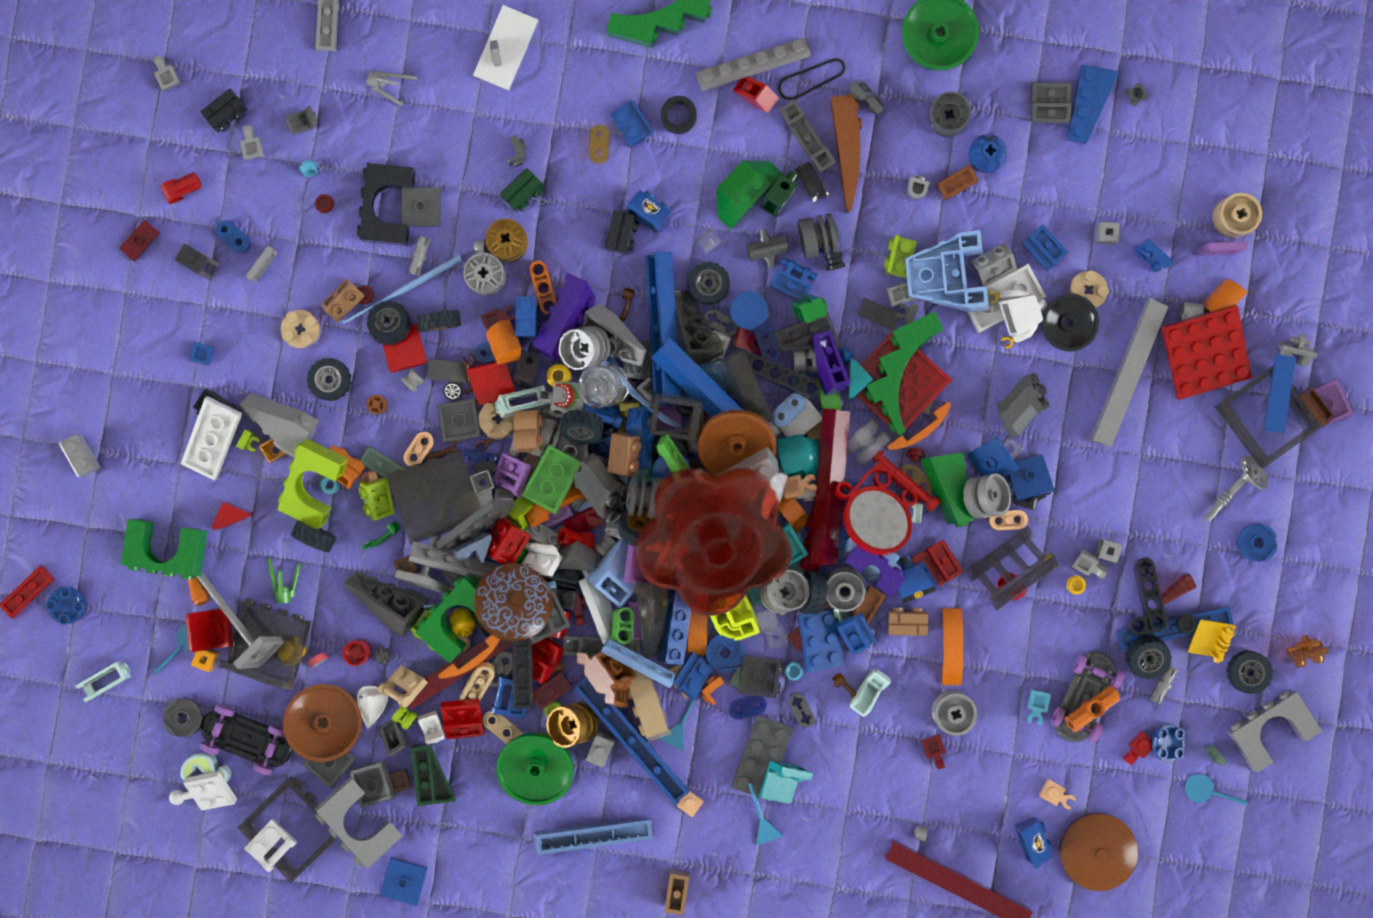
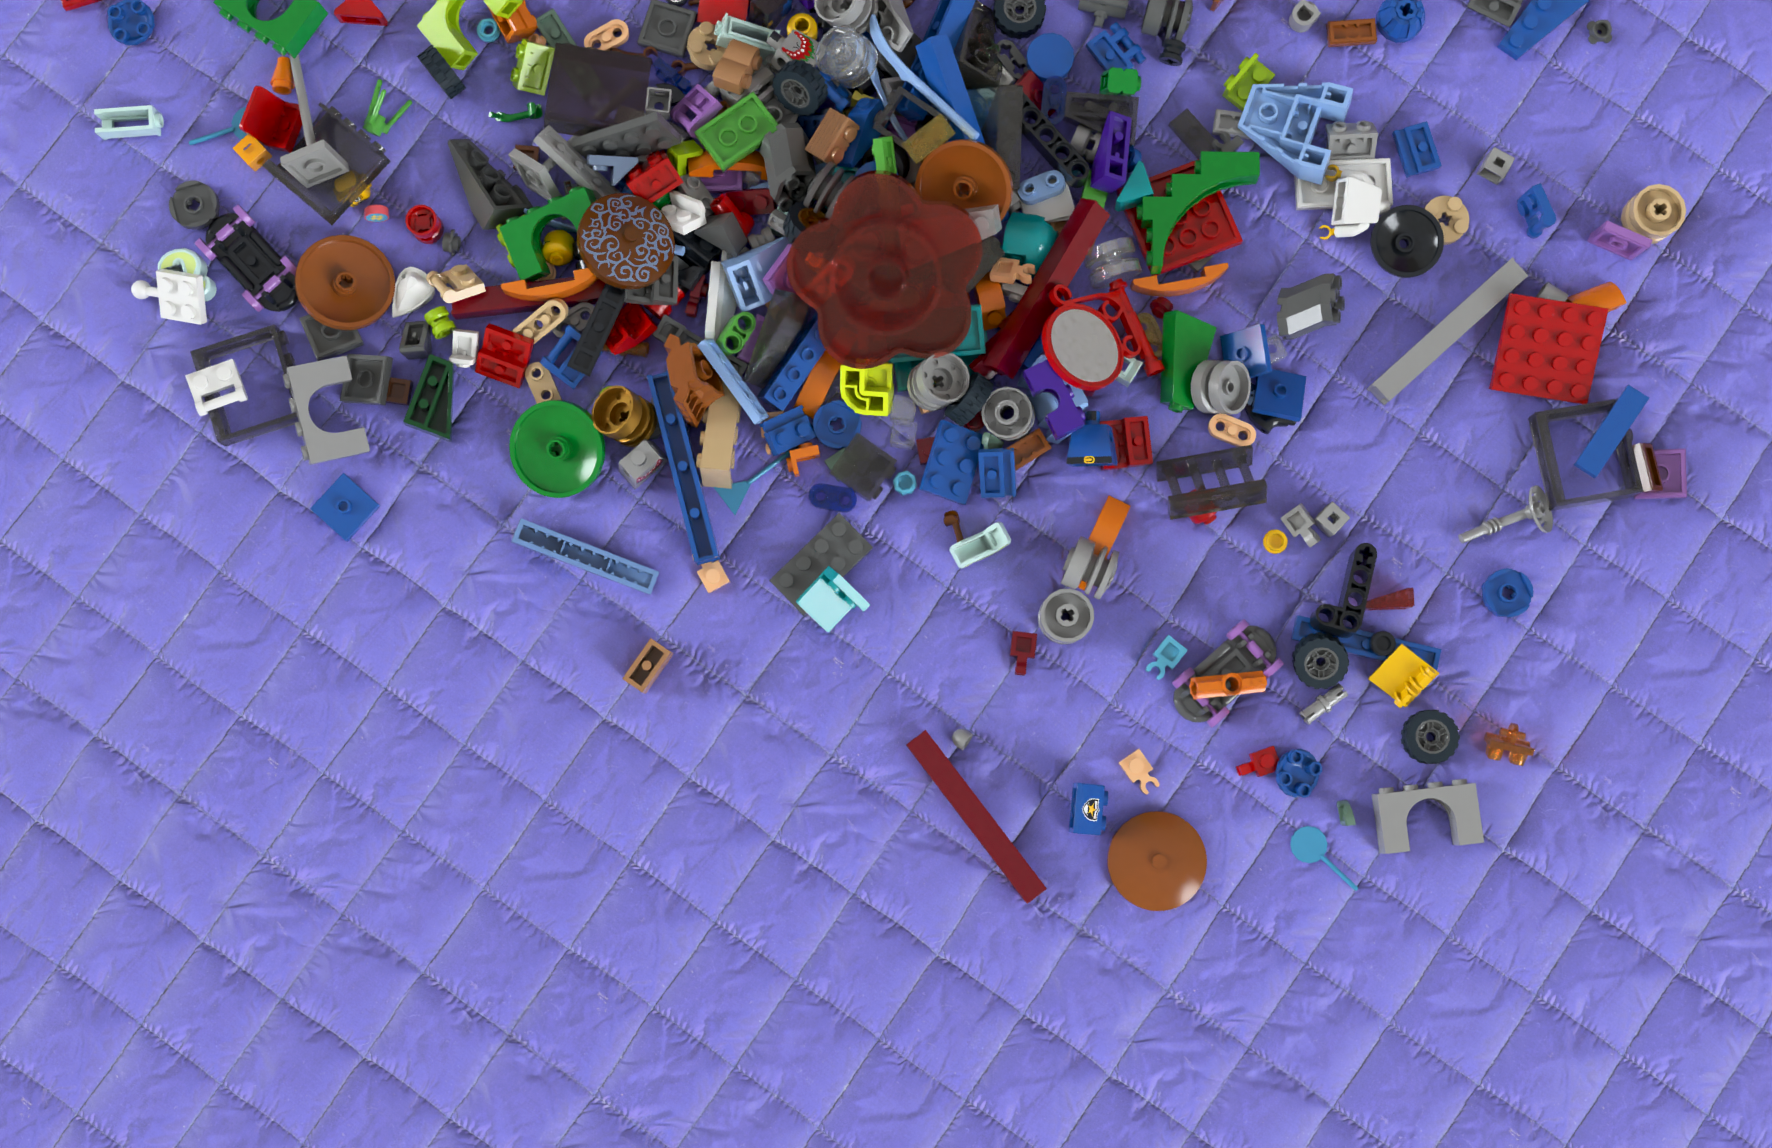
camera: 30 degrees right, 5 degrees down
dark red plate [533,672,572,710] -> none
dark azure piece [748,783,783,846] -> none
dark grey beam [788,692,815,727] -> none
medium nougat brick [887,607,928,636] -> none
light grey hips [1278,333,1318,367] -> none
none -> light blue piece [869,14,979,140]
none -> clear yellow plate [902,113,956,164]
none -> light grey wheel [1060,536,1120,600]

